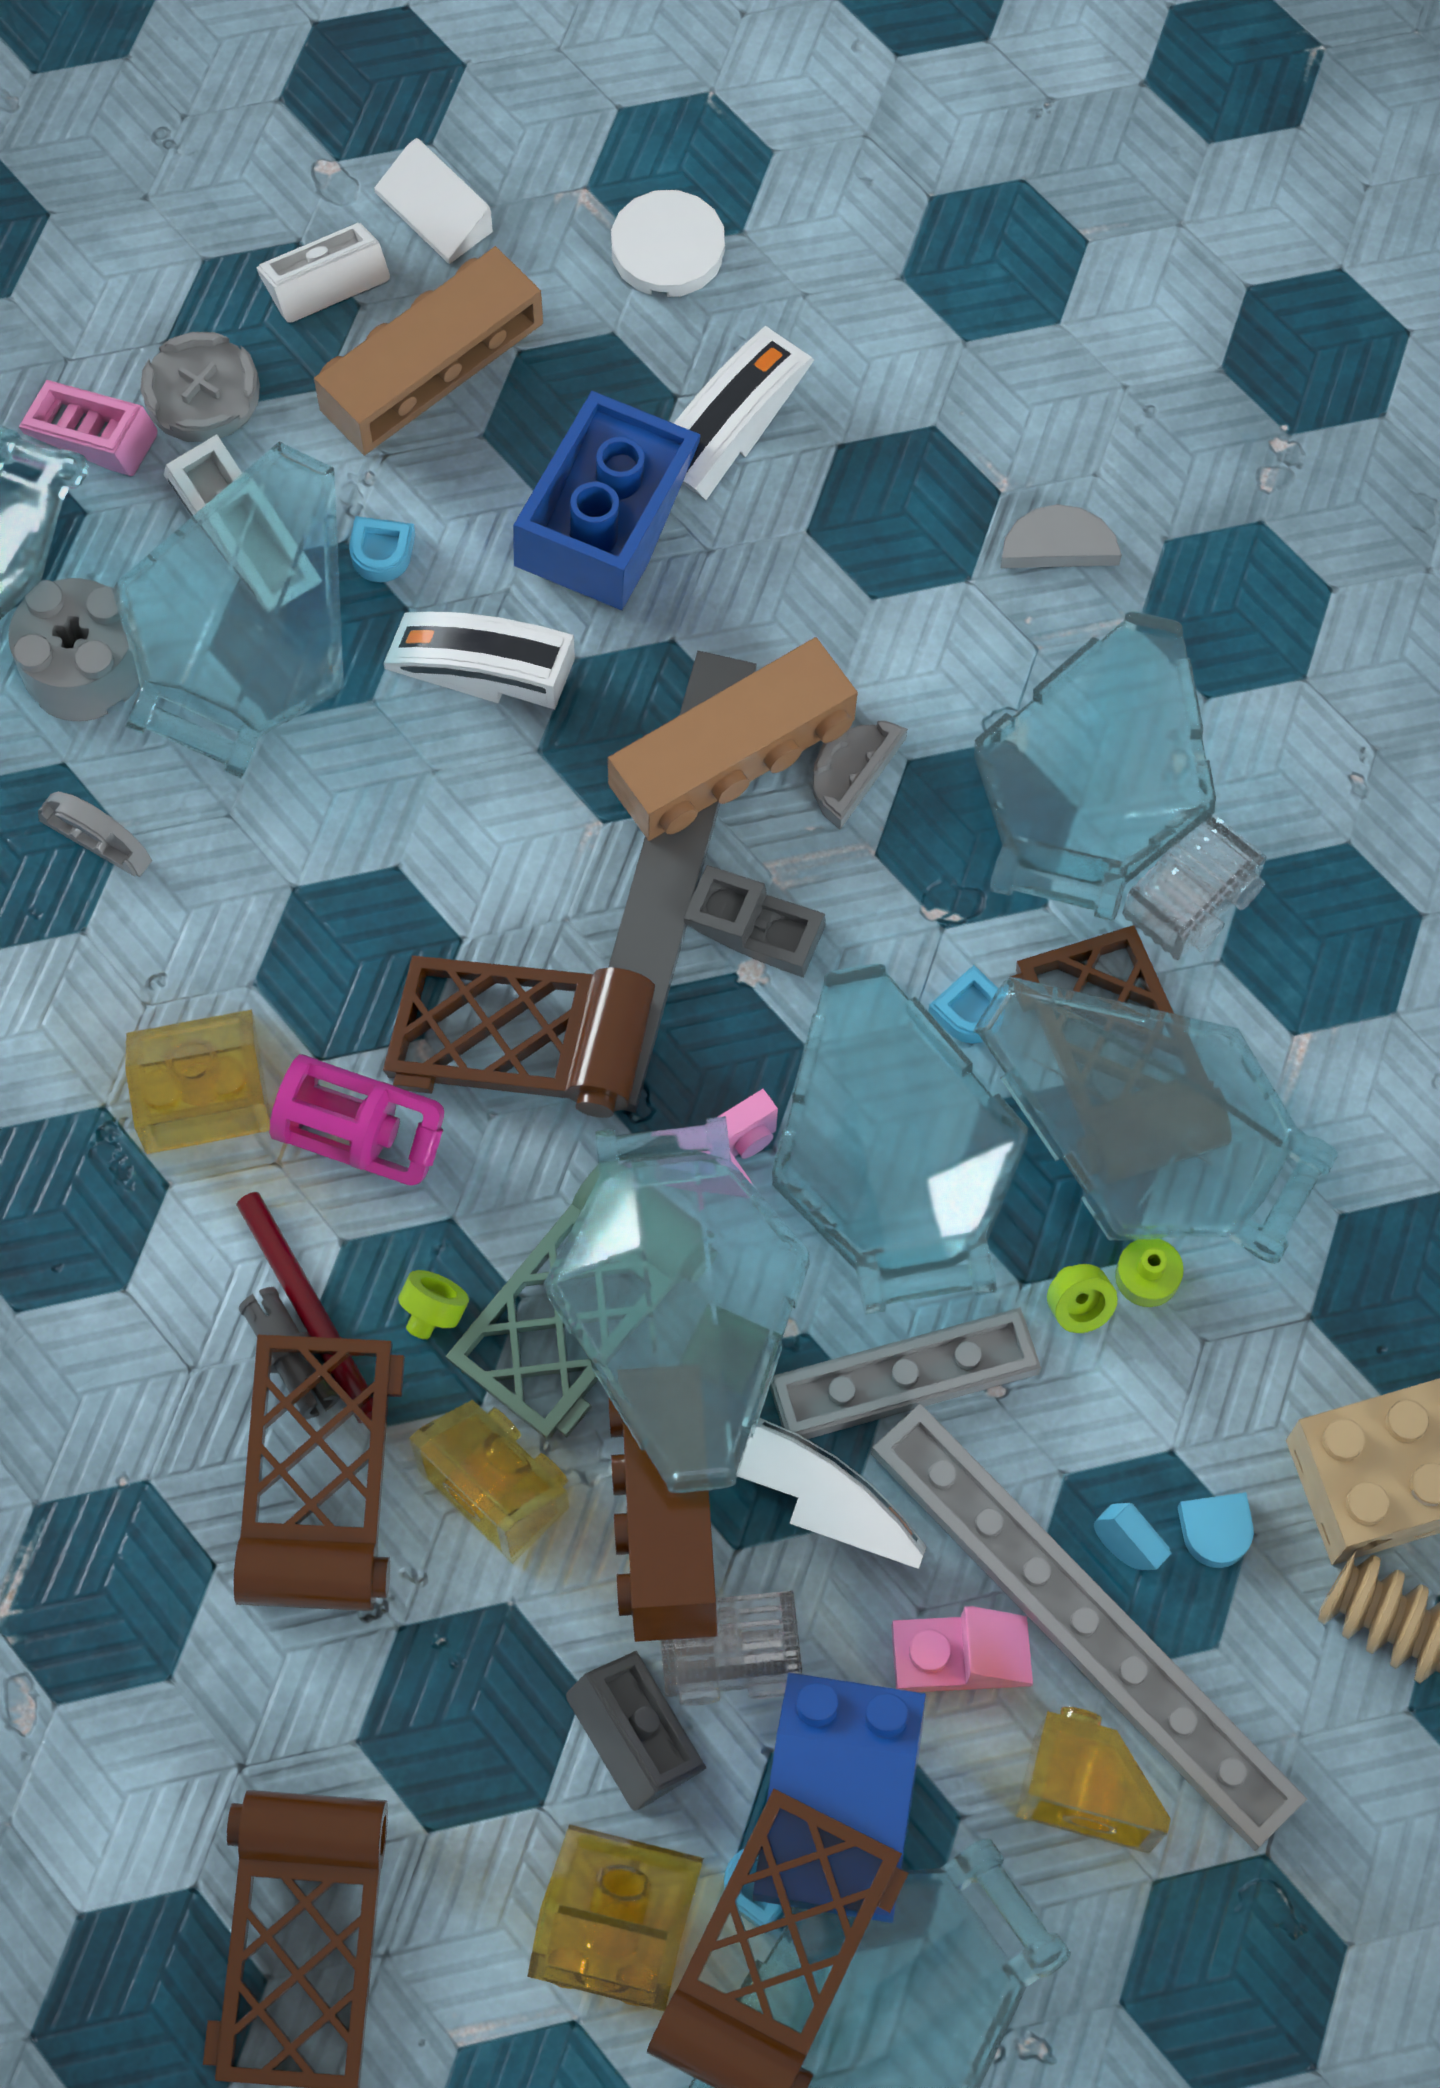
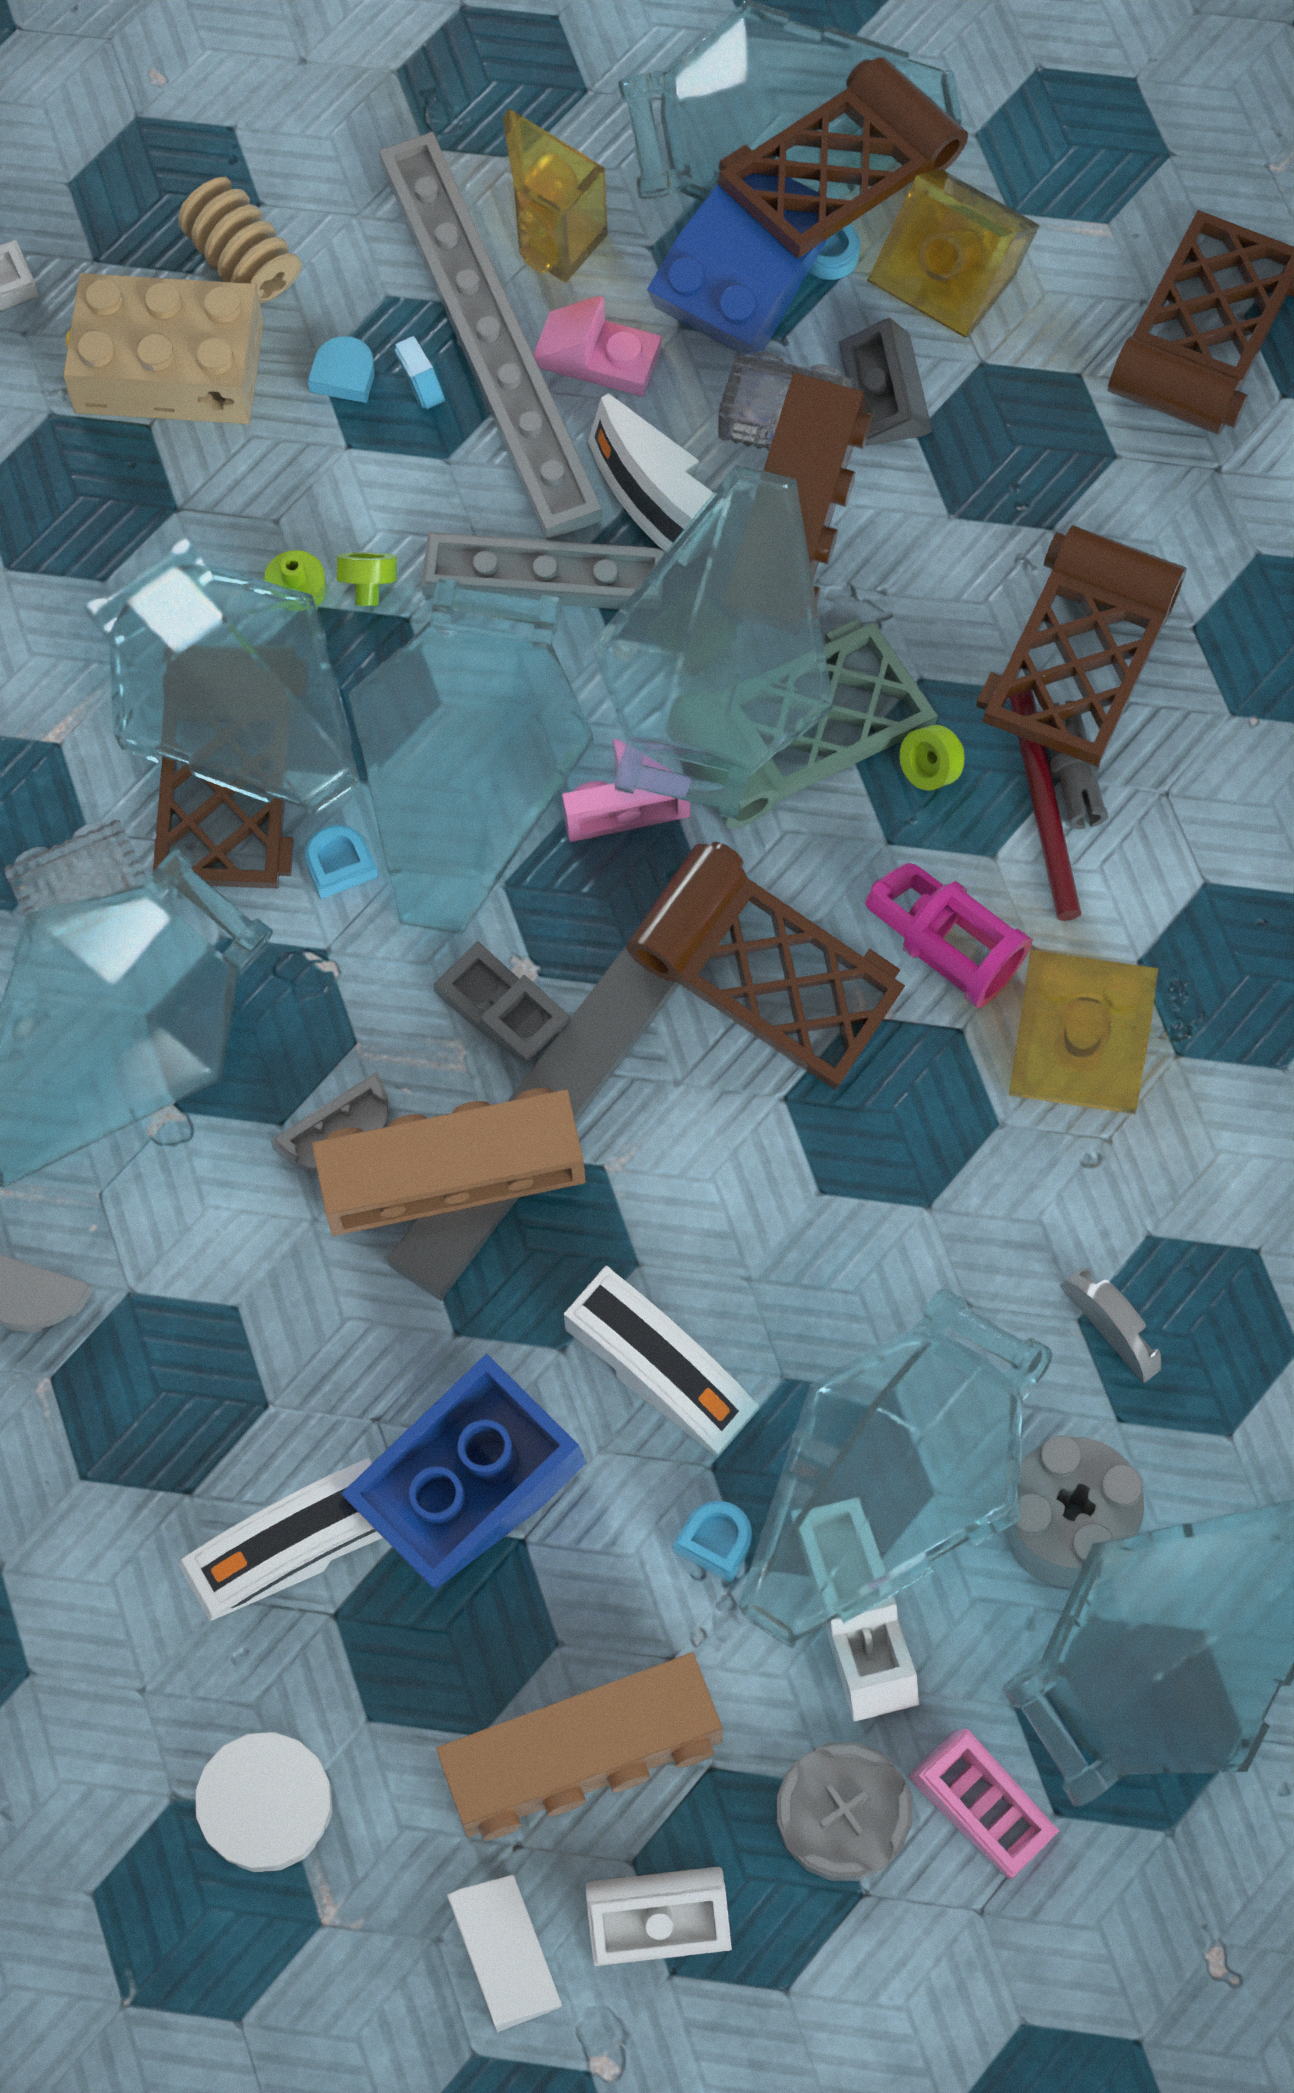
camera: 155 degrees left, 0 degrees up
clear yellow slope [409,1399,569,1564] -> none

